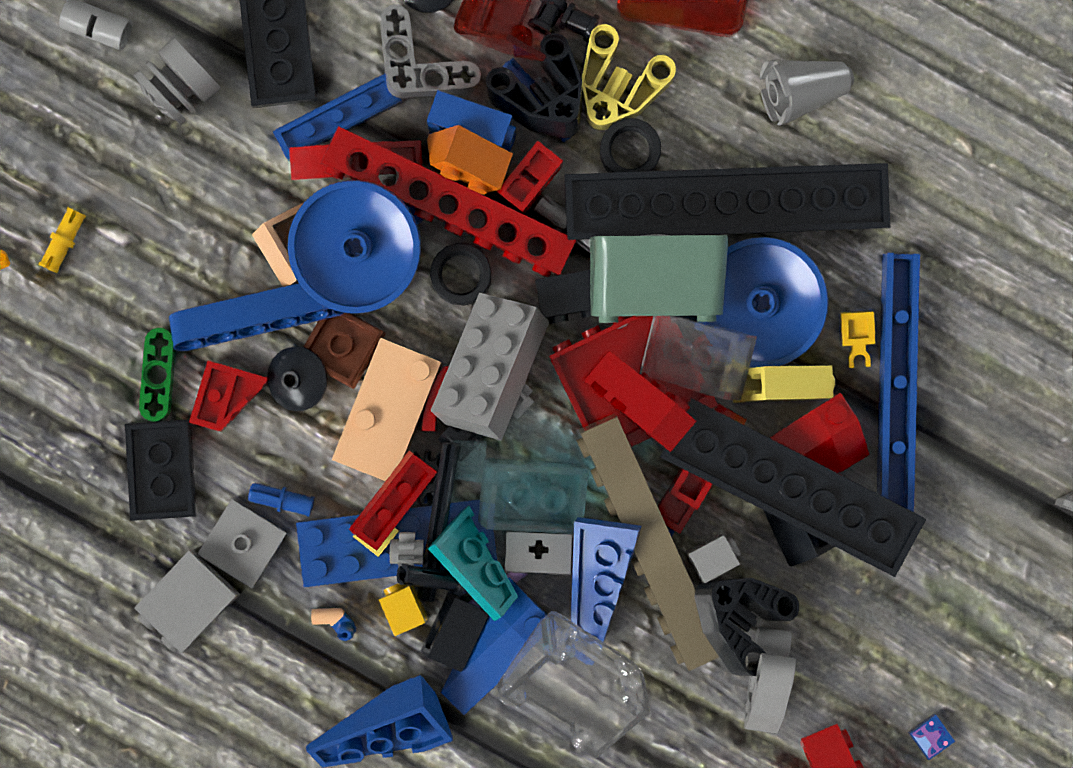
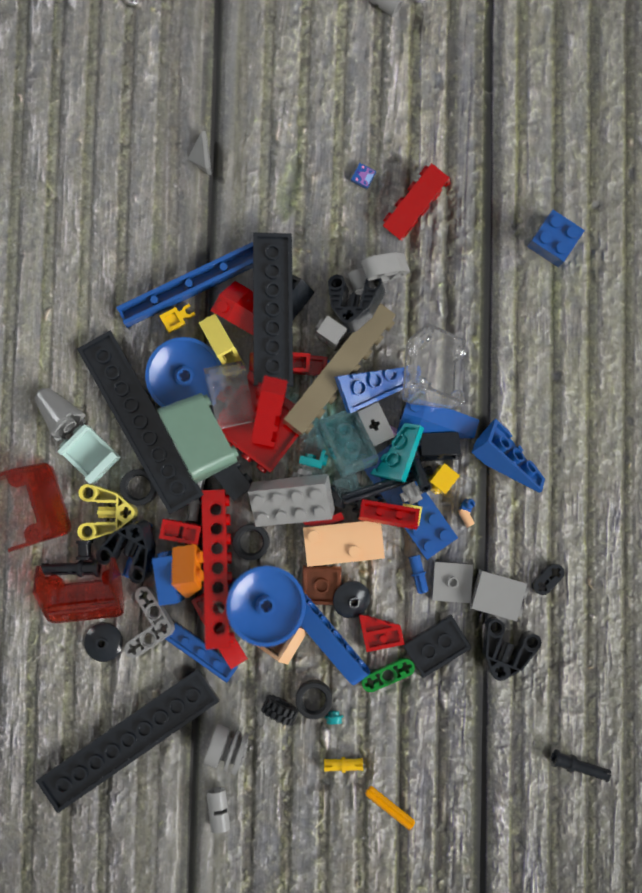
camera: 125 degrees left, 0 degrees up
none -> light aqua panel [57,424,121,484]
none -> black tyre [261,695,299,726]
none -> black tyre [295,680,332,720]
none -> teal bracket [299,449,329,469]
none -> teal plate [325,711,344,724]
none -> black connector [483,617,542,681]
none -> black beam [532,563,565,595]

